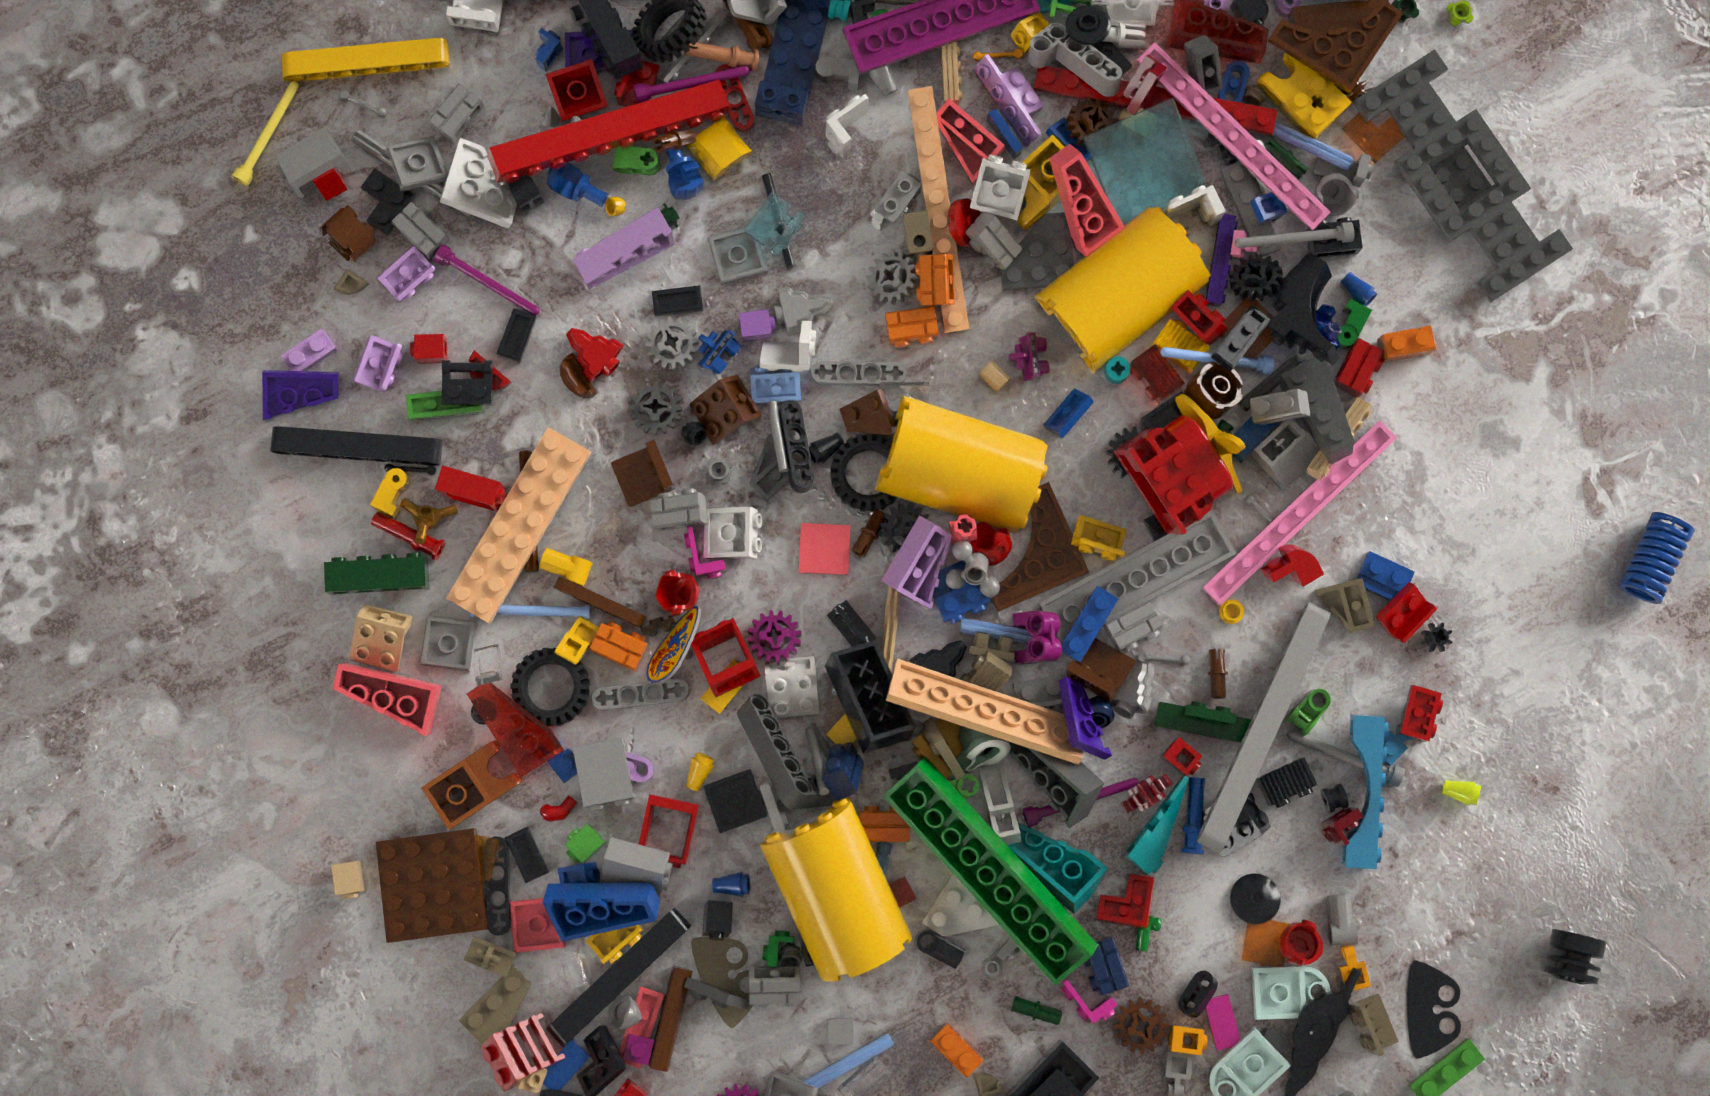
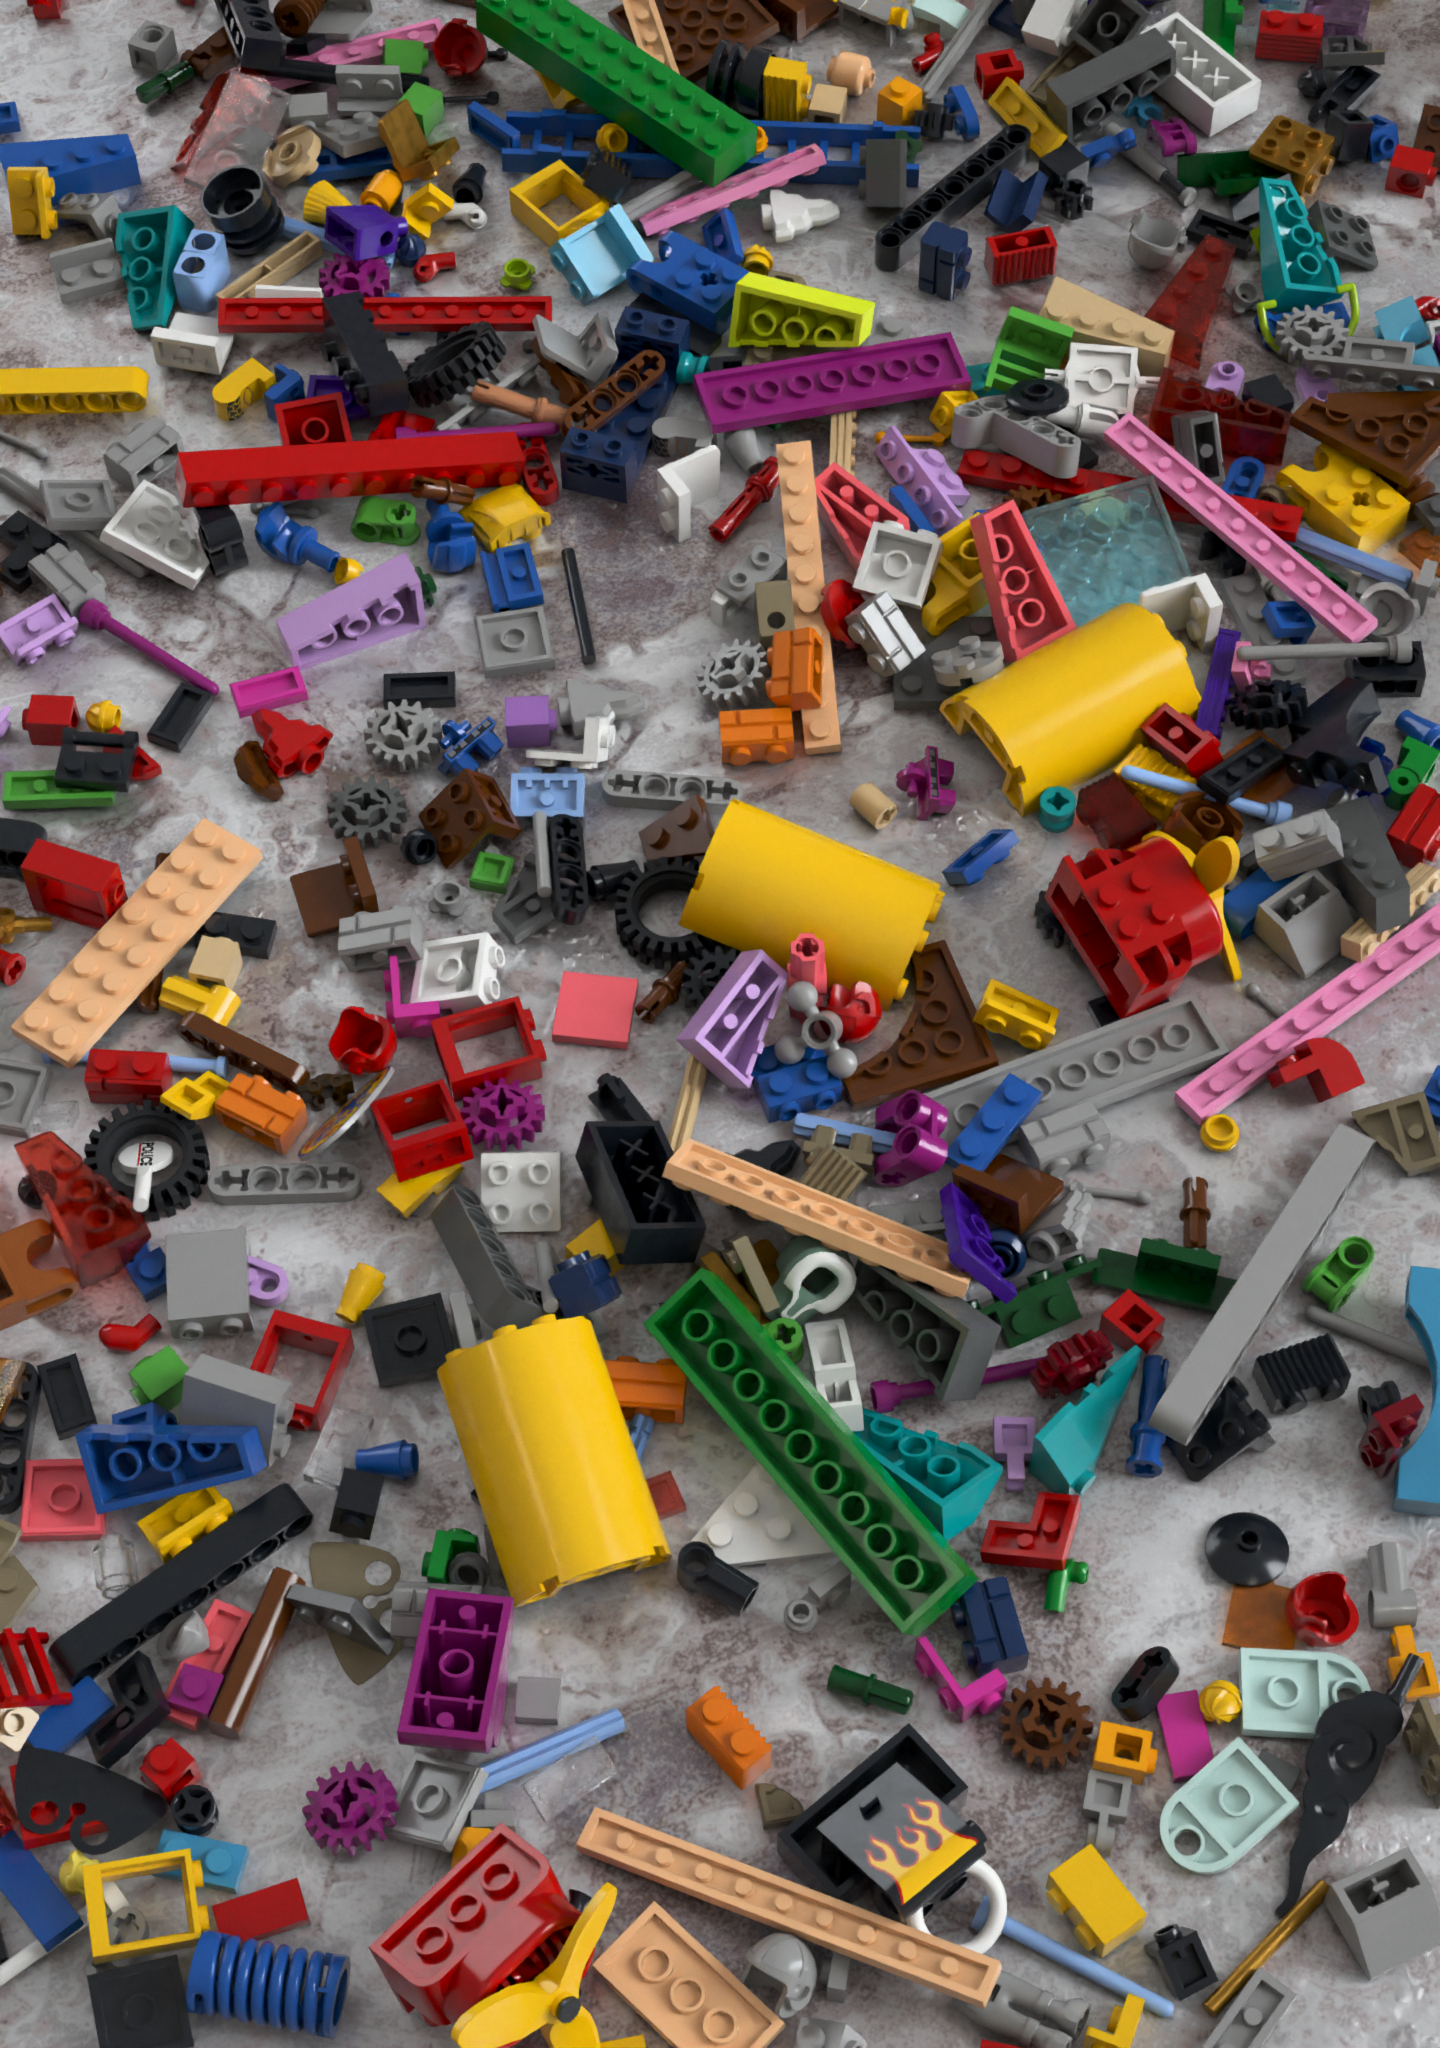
camera: 10 degrees right, 25 degrees down
clear light blue plate [744,192,806,256] -> none
bracket [1123,55,1167,115] -> none
none -> red brick [84,1049,173,1106]
none -> yellow plate [85,700,122,733]
none -> white piece [118,1141,174,1212]
none -> tan brick [188,935,243,991]
none -> black plate [194,912,278,959]
none -> yellow leg [212,357,276,421]
none -> dark pink tile [229,666,309,718]
none -> magenta brick [397,1589,514,1754]
none -> red window [430,996,547,1103]
none -> bright green tile [469,851,515,895]
none -> blue plate [480,542,544,613]
none -> reddish brown beam [561,350,666,437]
none -> red pin [708,456,780,543]
none -> light grey plate [931,636,1005,686]
none -> dark green bracket [967,1253,1102,1349]
none -> lavender plate [993,1417,1035,1491]
none -> yellow plate [1199,1680,1242,1725]

